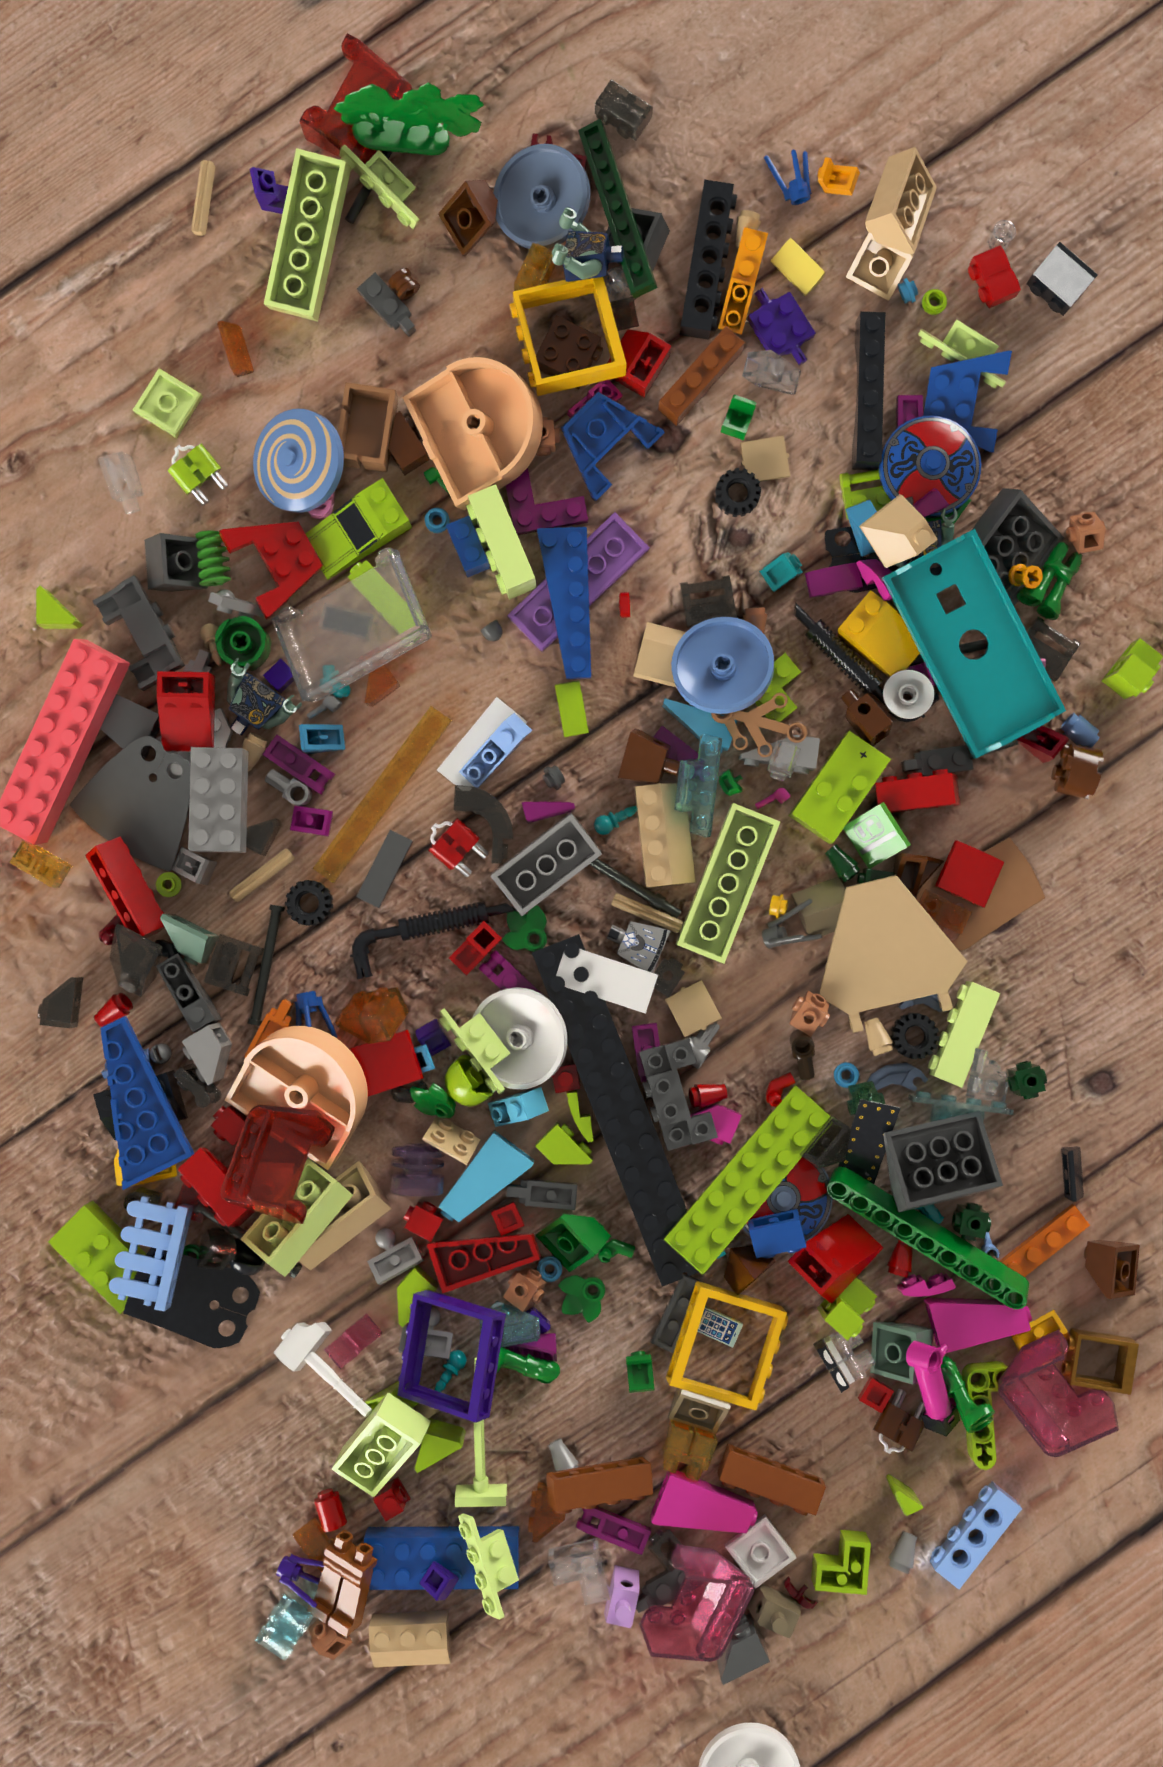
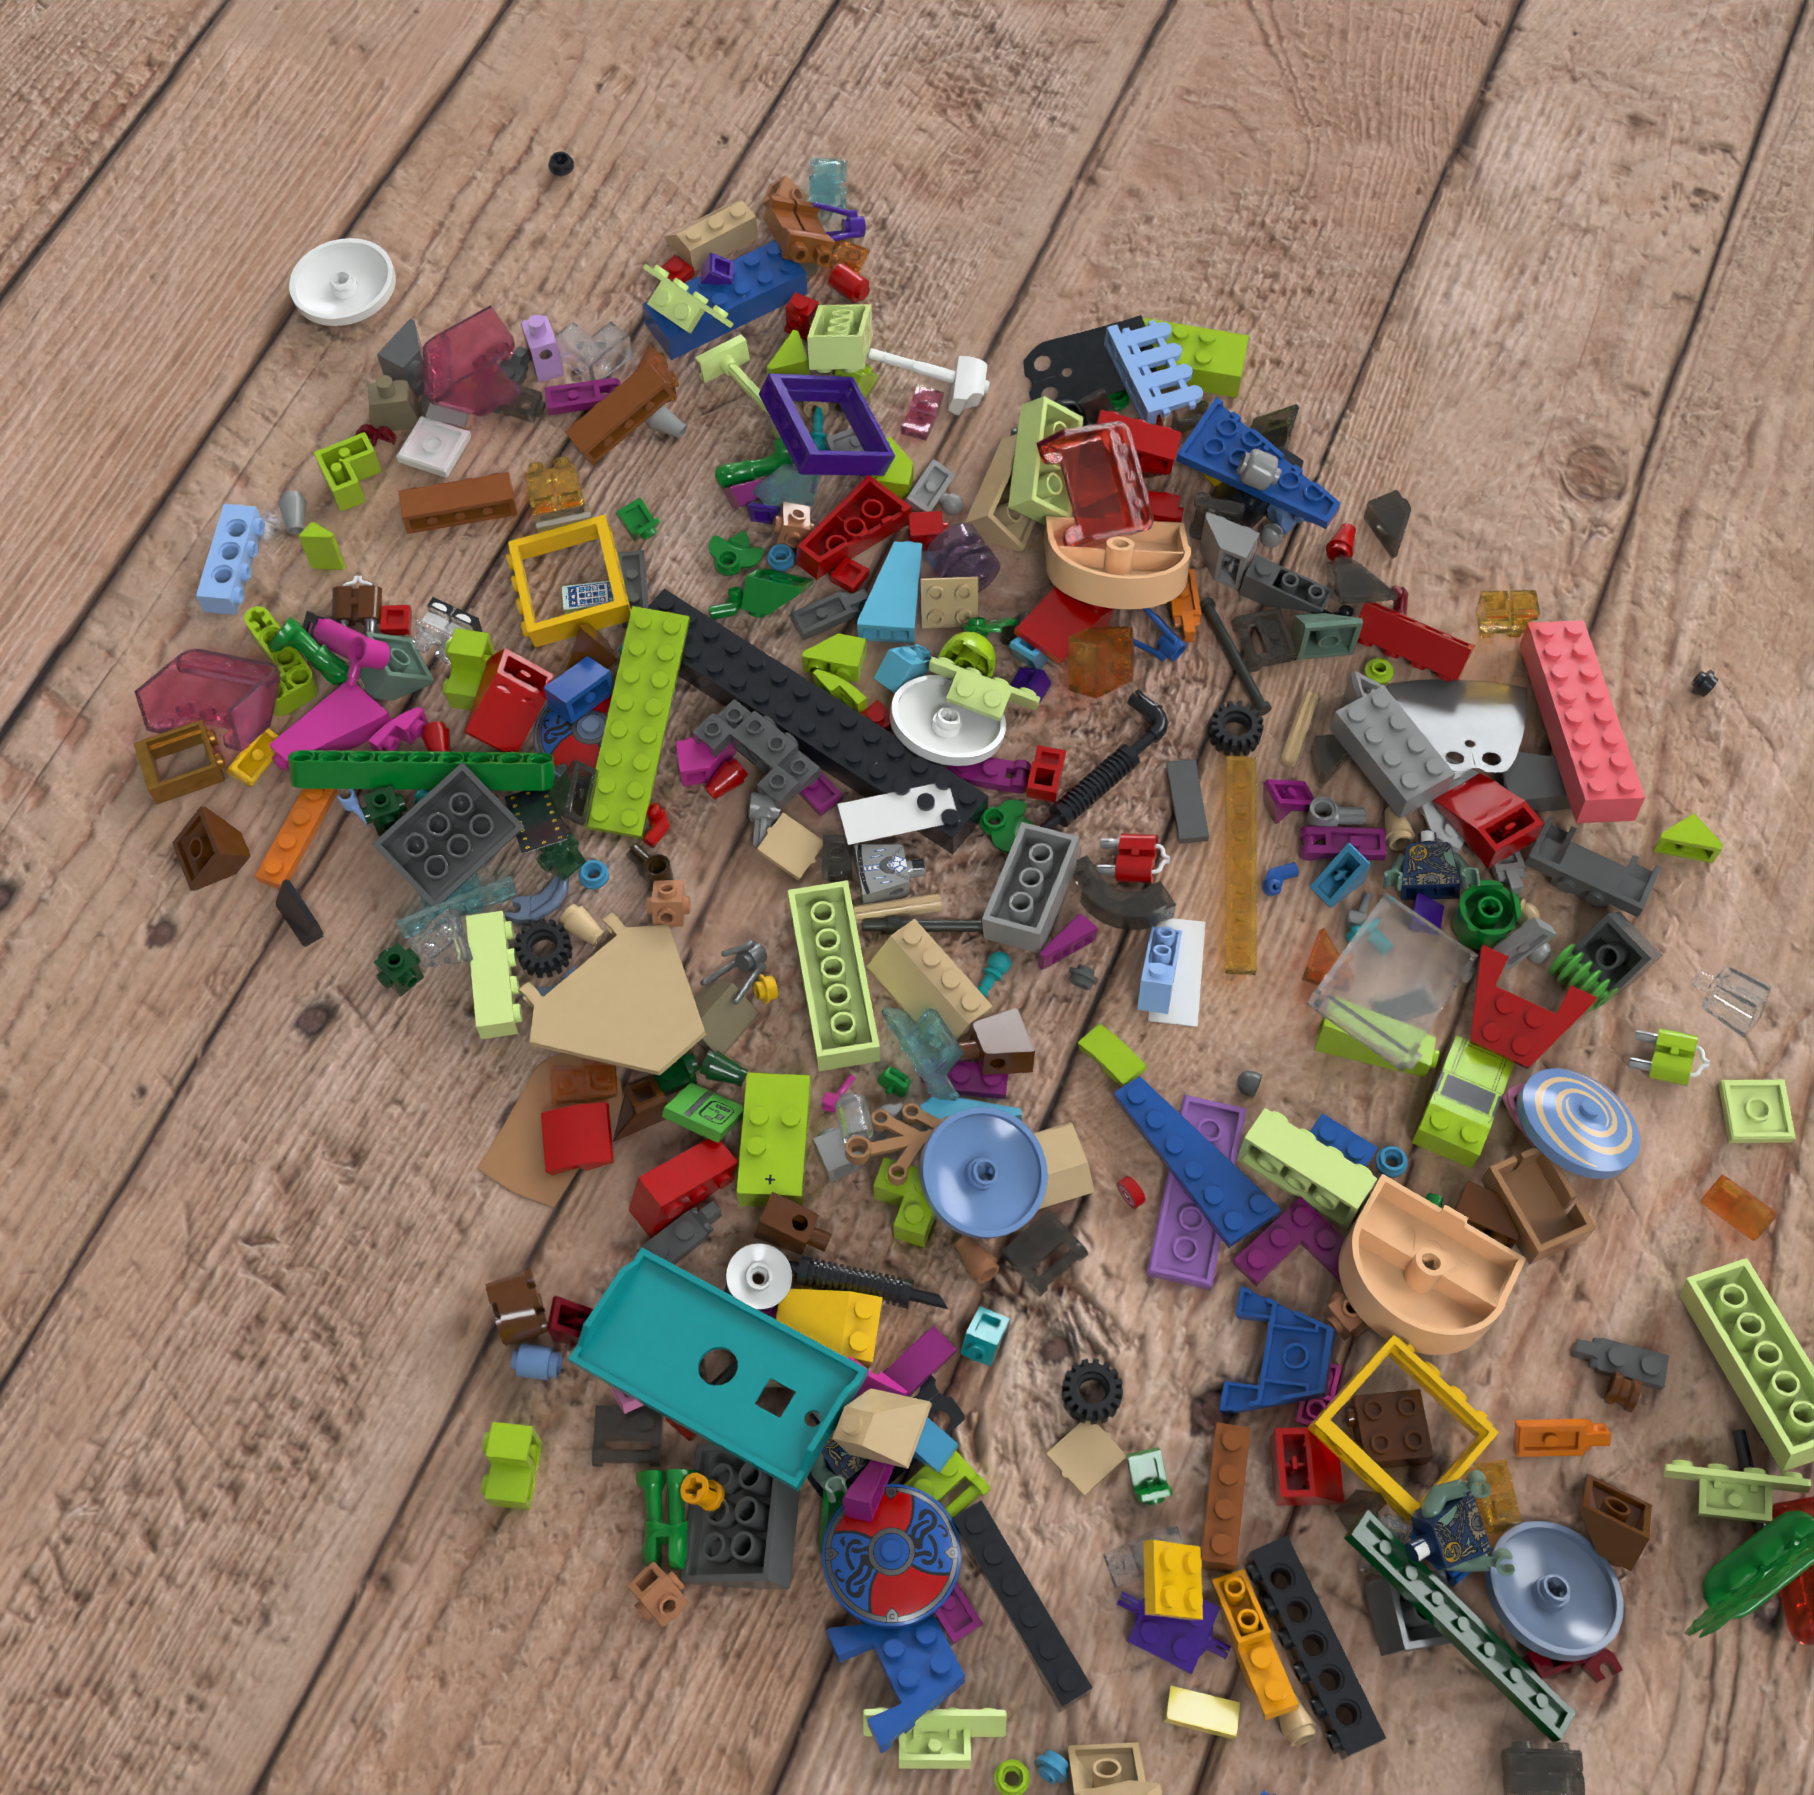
camera: 150 degrees right, 25 degrees down
dark pink slope [650,1467,758,1533] -> none
none -> red plate [661,255,695,283]
none -> yellow plate [1143,1540,1203,1620]
none -> light grey head [1237,449,1281,491]
none -> clear smoke slope [1250,404,1300,450]
none -> blue arm [1262,862,1299,896]
none -> orange hinge [1513,1419,1611,1457]

